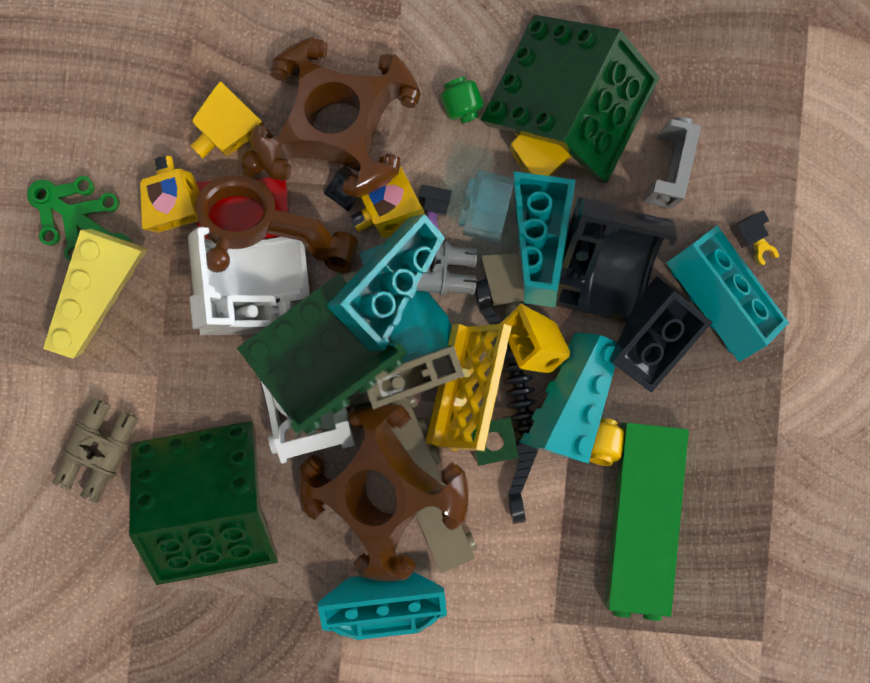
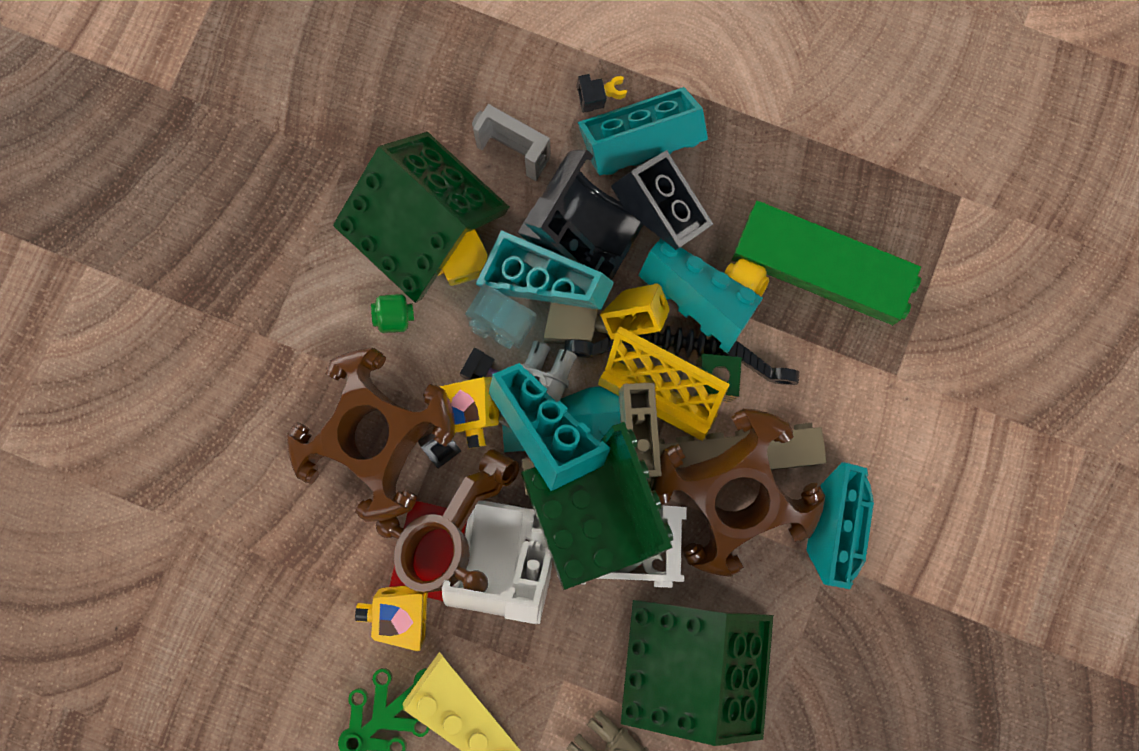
camera: 70 degrees left, 5 degrees down
yellow torso [190,81,265,159] -> none

